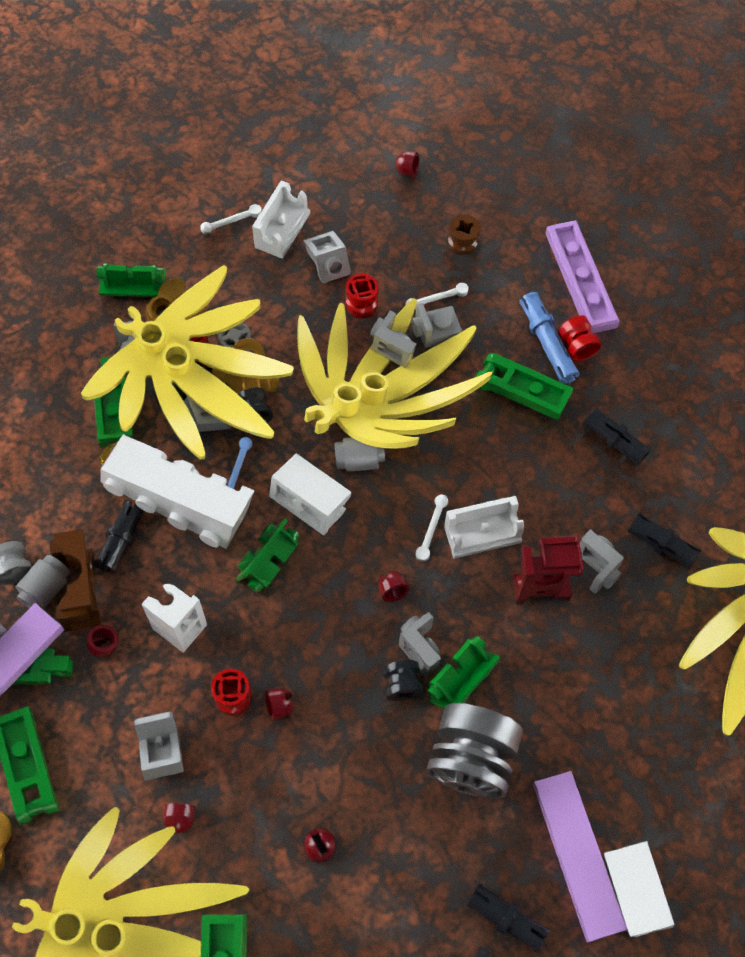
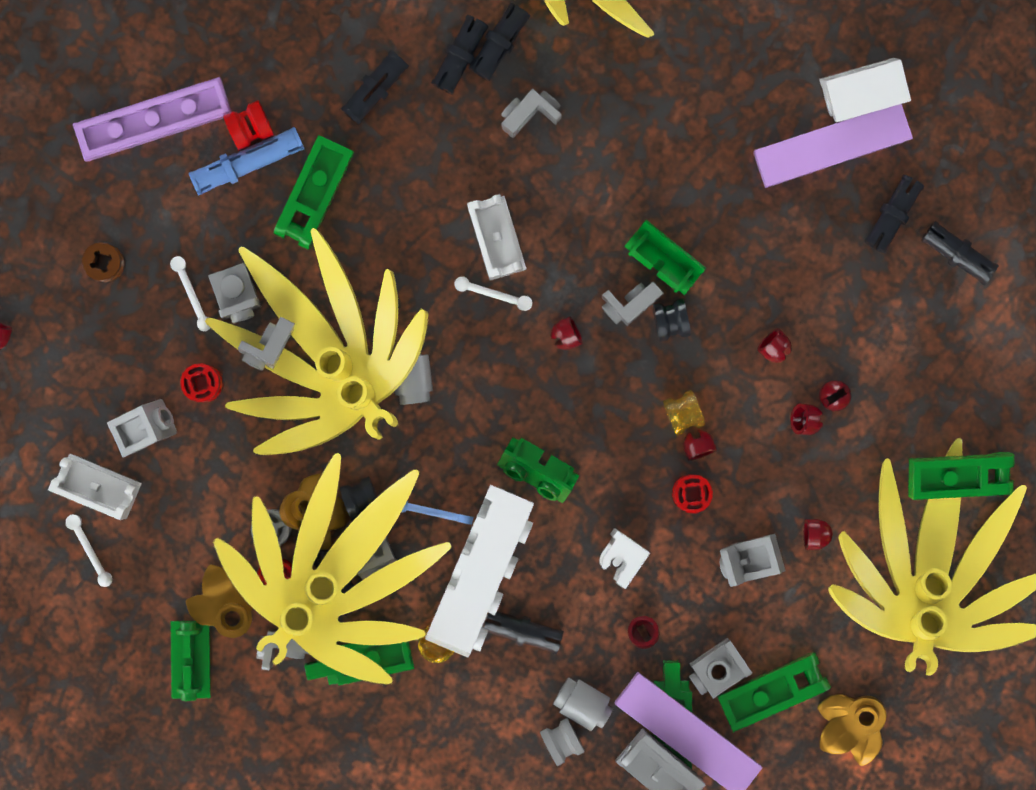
camera: 90 degrees left, 25 degrees up
reddish brown piece [49,529,101,632] -> none
white hinge [269,453,351,536] -> none
flat silver wheel [426,703,523,799] -> none
dark red piece [513,535,584,604] -> none
none -> black pin [431,15,489,95]
none -> clear yellow wheel [663,390,705,436]
none -> light grey brick [689,638,752,699]
none -> dark red hinge [757,328,792,363]
none -> dark red hinge [790,403,823,435]

